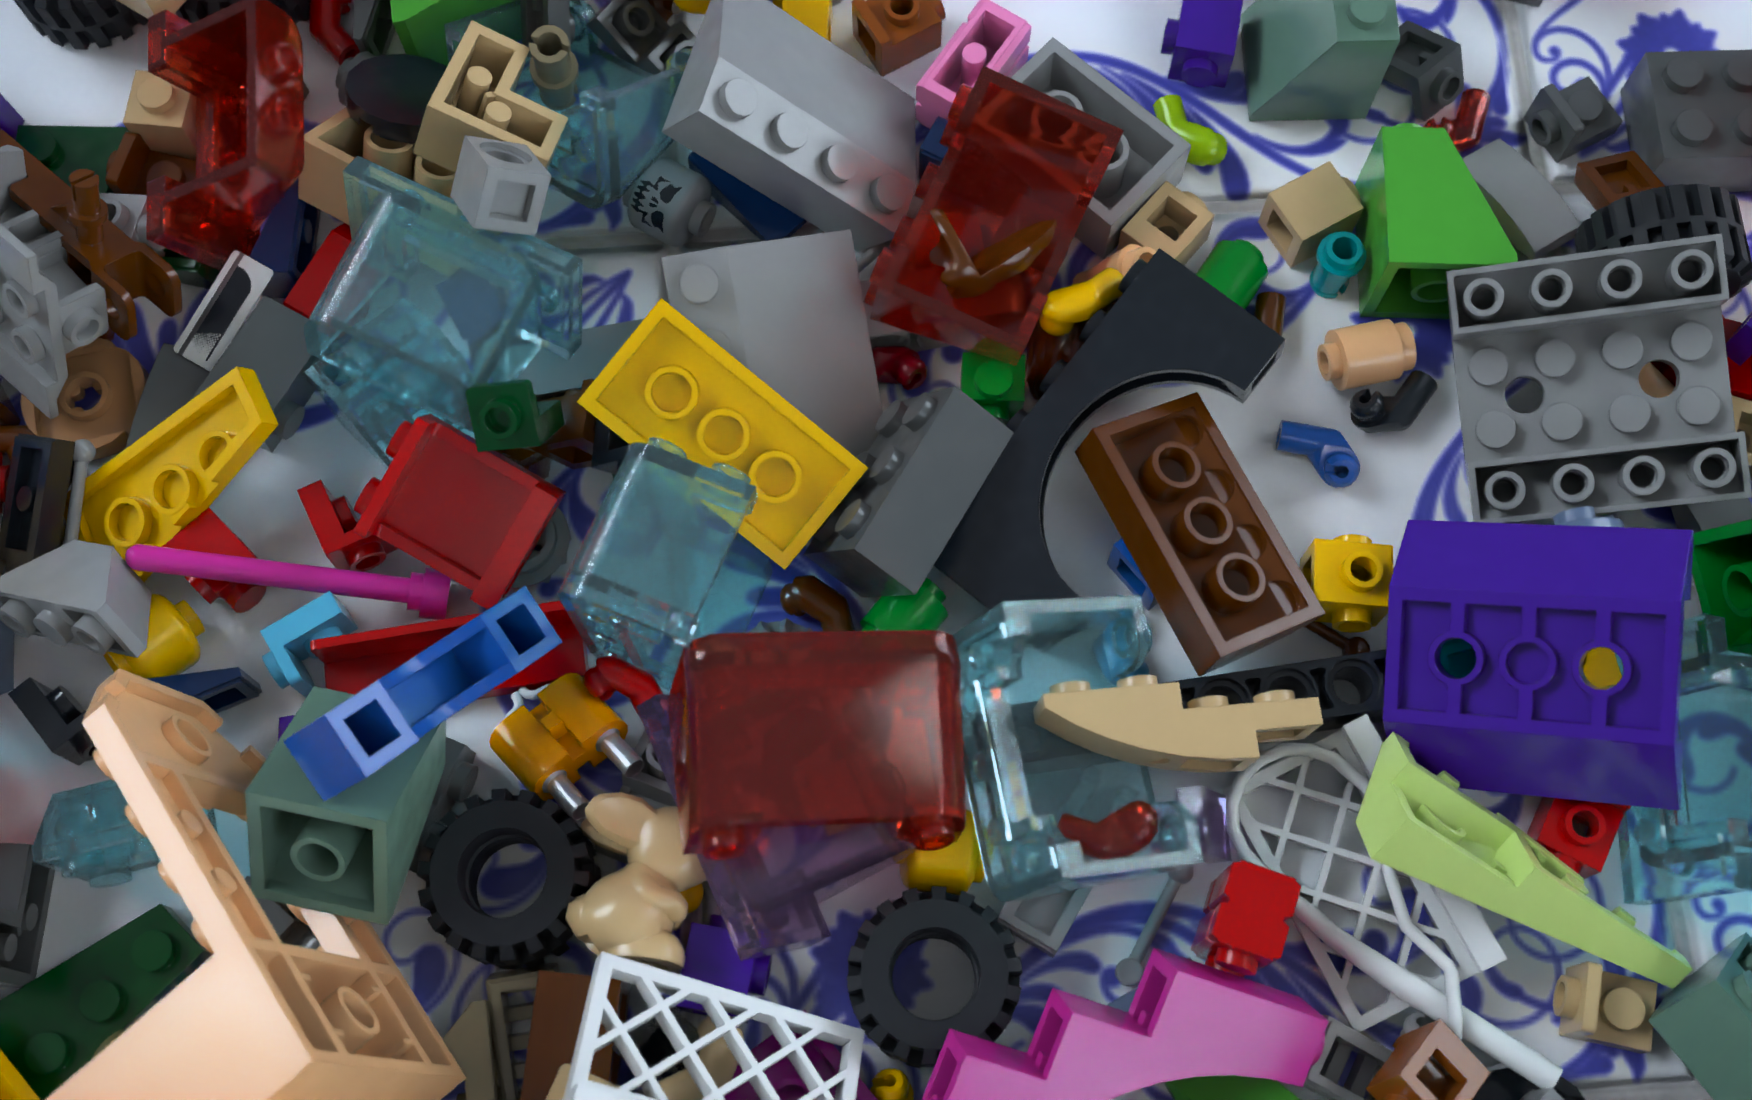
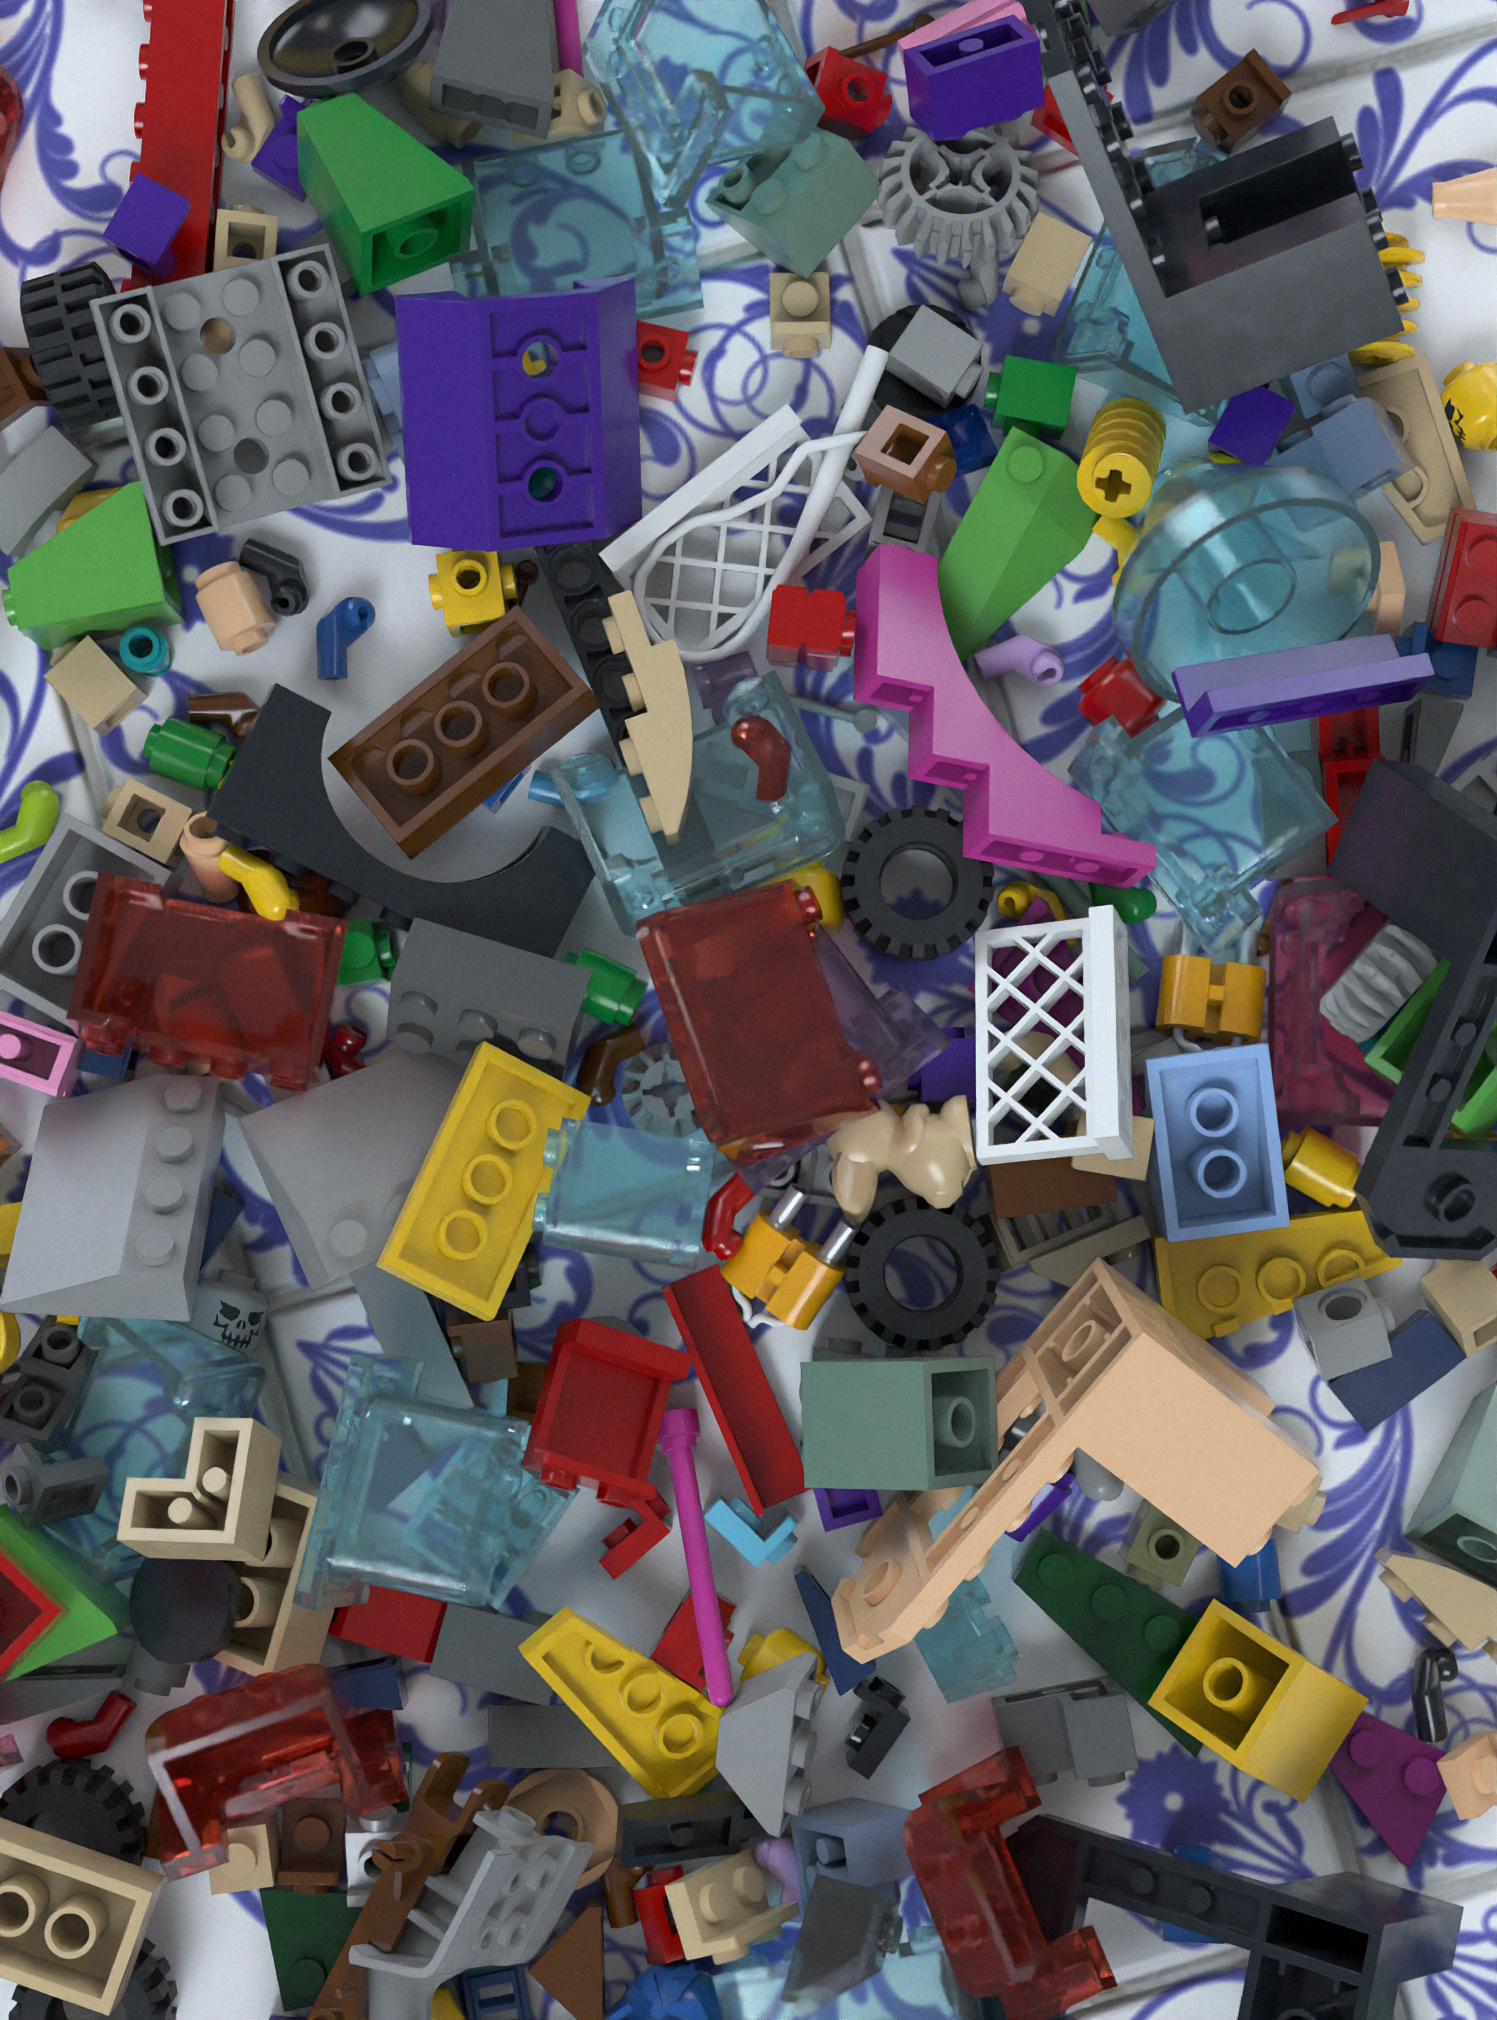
camera: 110 degrees left, 15 degrees up
light grey hinge [62,439,96,546] -> none
sticker [173,250,274,371] -> none
blue arch [283,586,562,802] -> none
light grey brick [450,135,552,236] -> none
dark green bracket [465,379,565,452] -> none
dark tan pin [529,25,579,111] -> none
reddish brown piece [929,208,1057,299] -> none
yellowish green wedge [1355,731,1693,989] -> none

